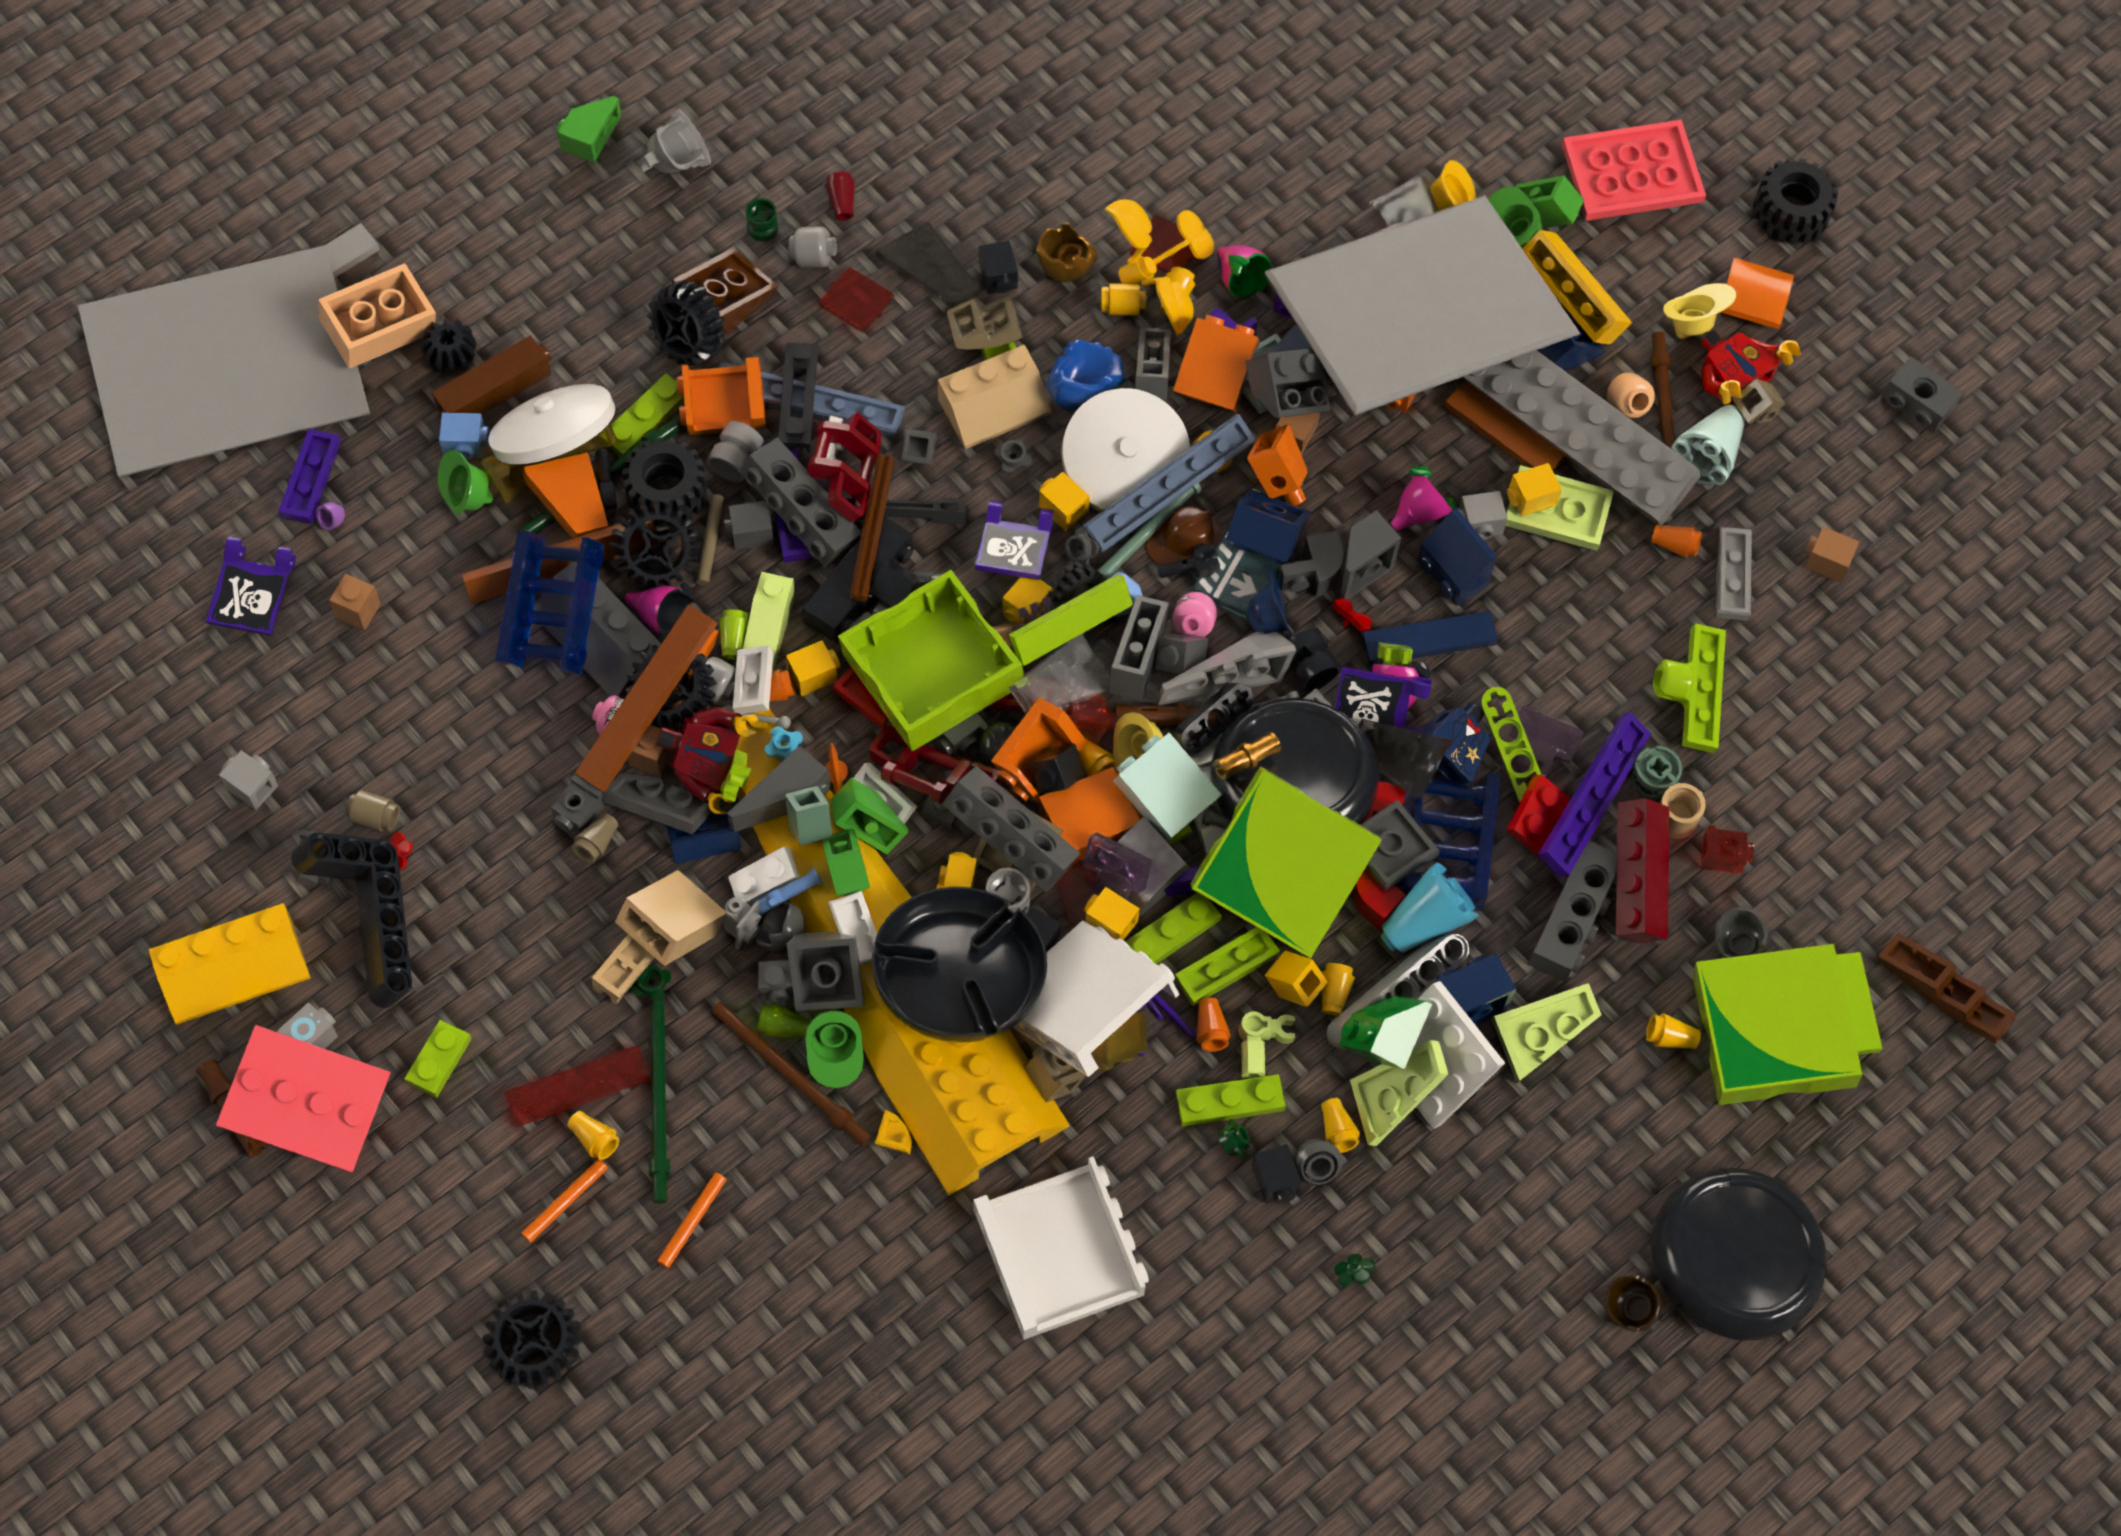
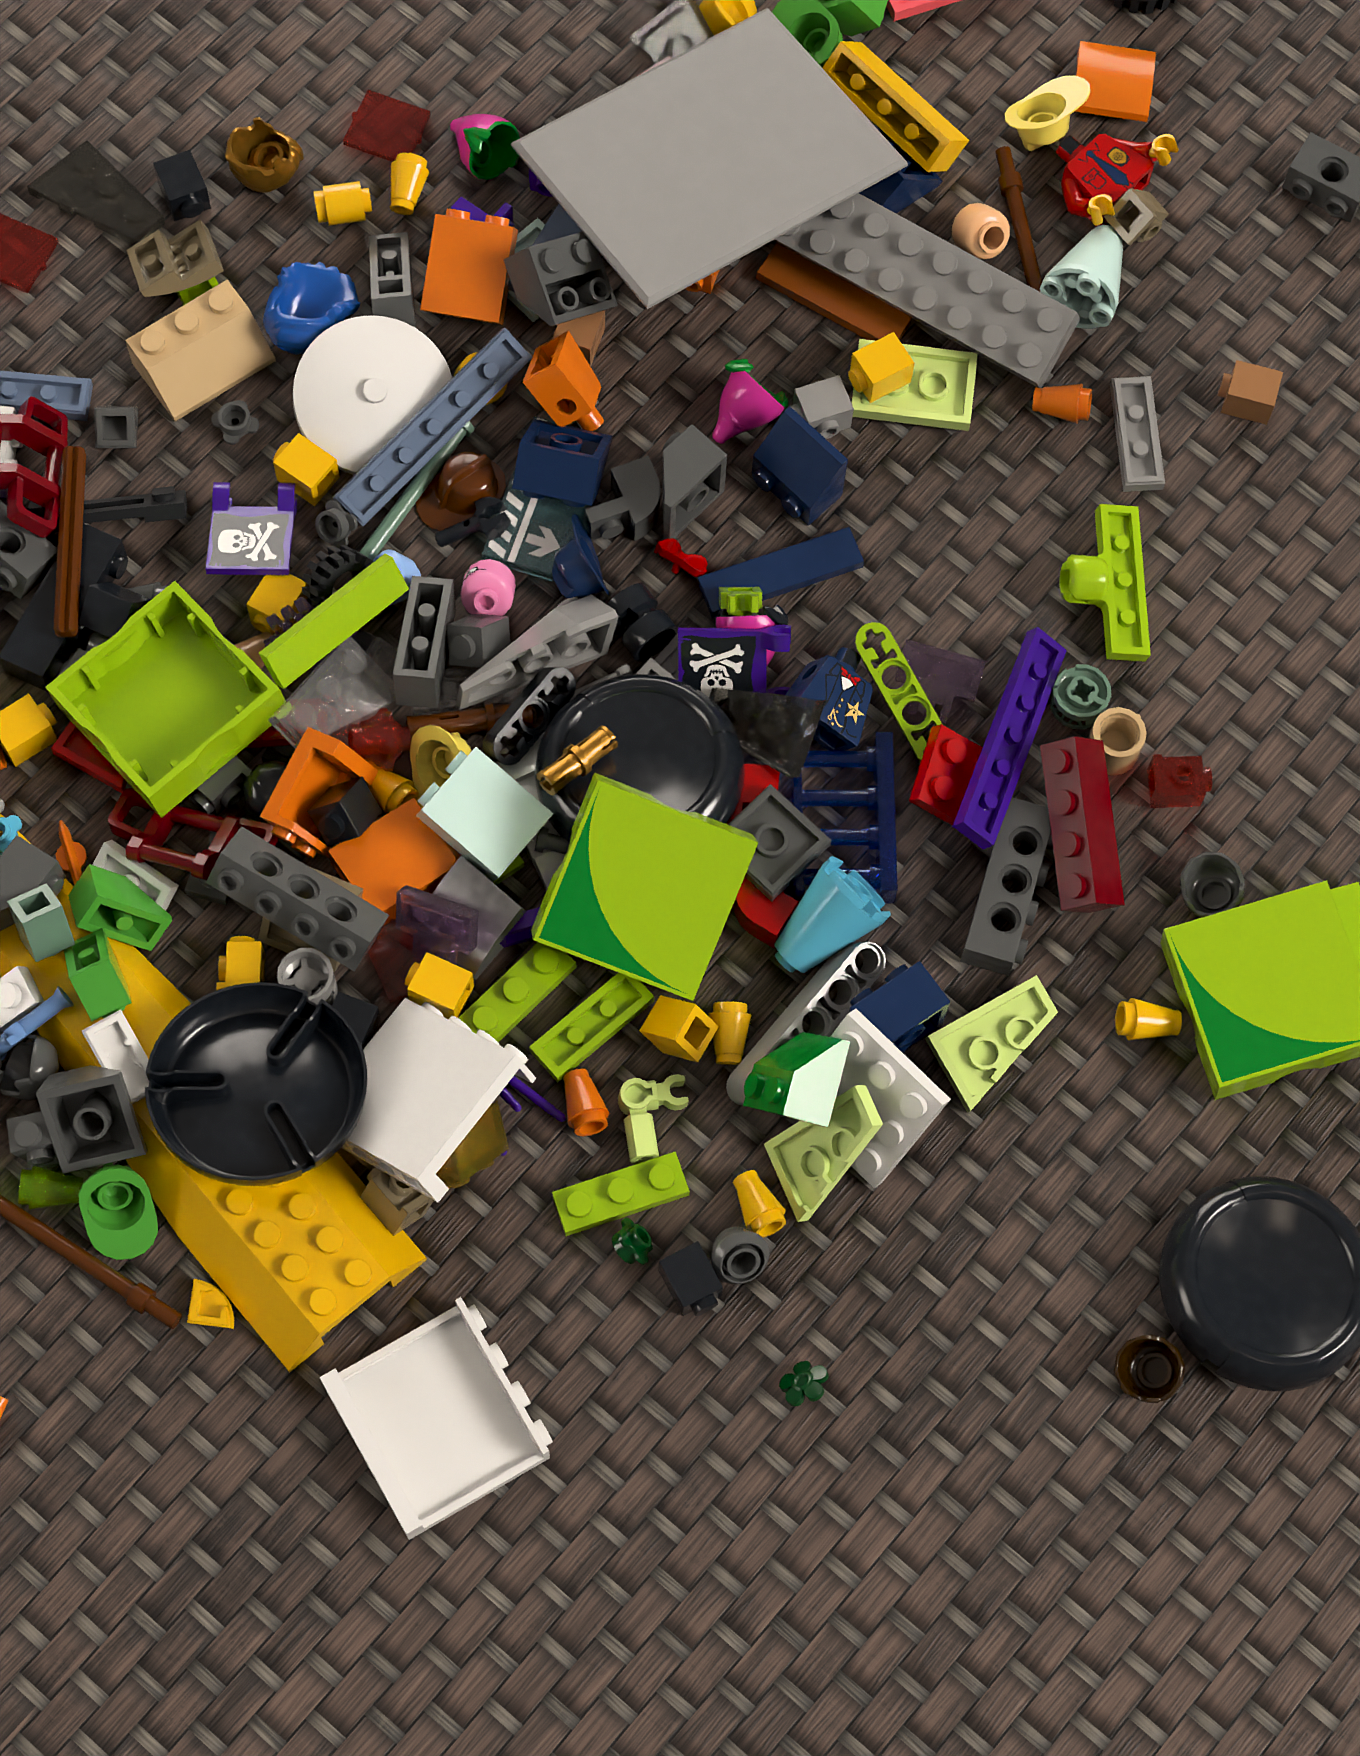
camera: 10 degrees left, 5 degrees up
yellow plant [1104,199,1214,336] -> none

